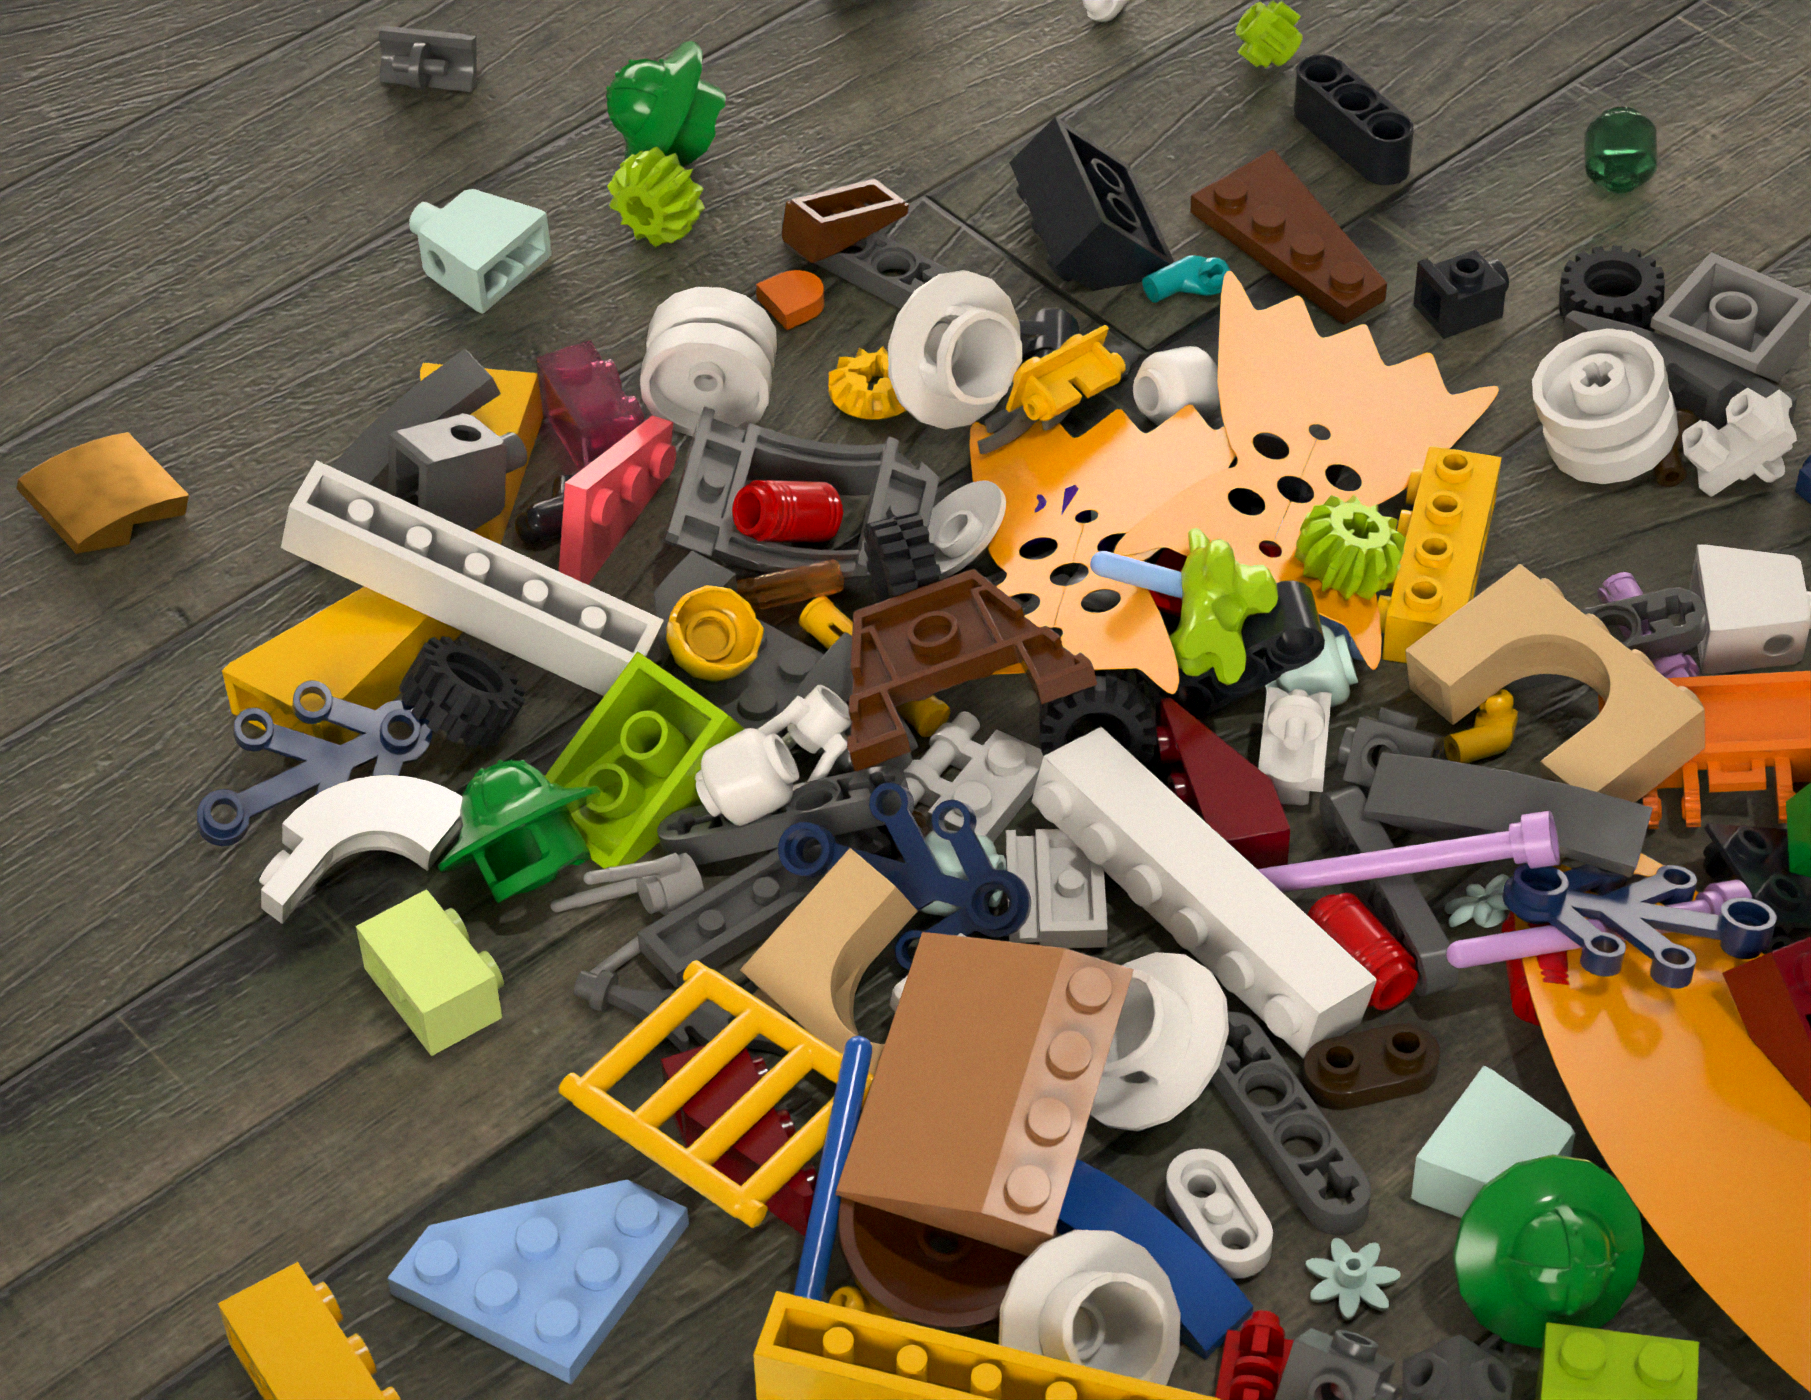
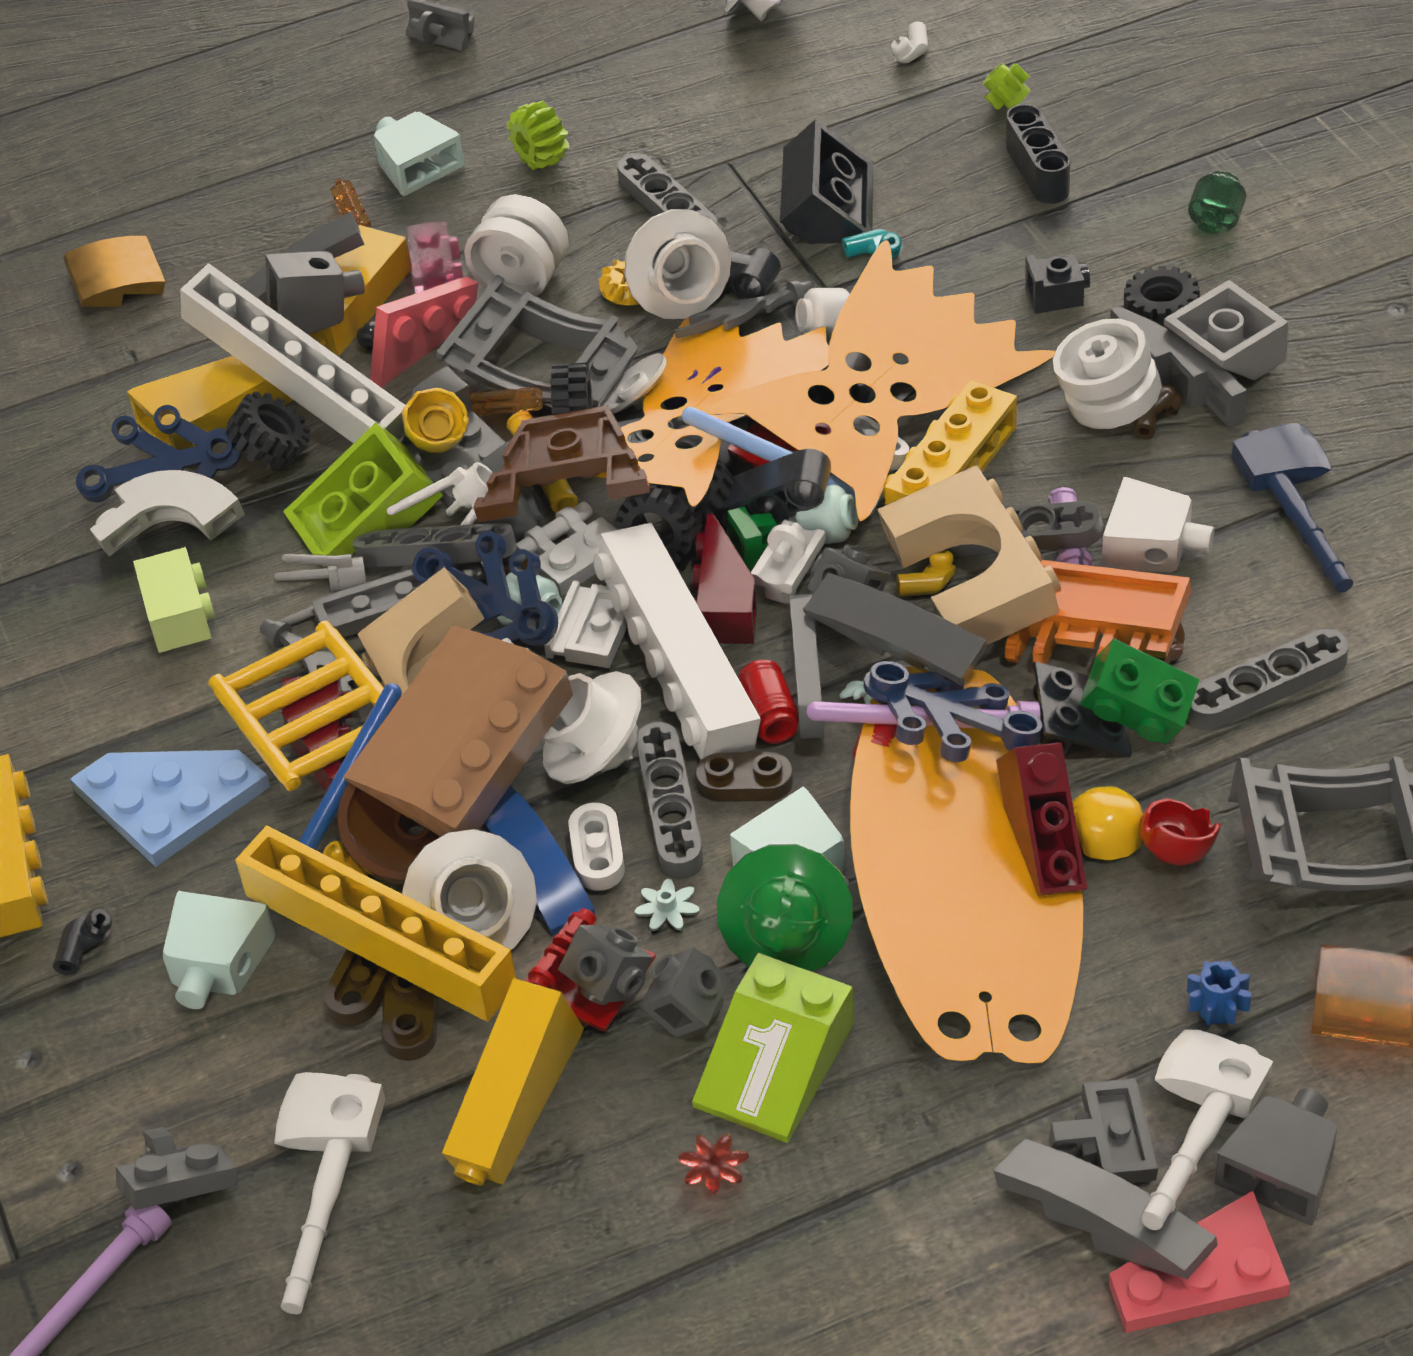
camera: 20 degrees right, 0 degrees up
green helmet [438,760,601,903] -> none
green helmet [606,41,726,167] -> none
white head [696,728,799,826] -> none
red head [732,480,843,543] -> none
orange tile [756,270,825,330] -> none
reddish brown slope [782,178,909,263] -> none
yellow hinge [1005,325,1126,421] -> none
lime animal [1169,528,1278,685] -> none
reddish brown wing [1190,149,1387,325] -> none
lavender piece [1257,810,1560,893] -> none
lime gear [1294,495,1407,601] -> none
white hips [1682,388,1797,497] -> none
none -> clear orange axle [330,178,371,227]
none -> green tile [727,507,777,571]

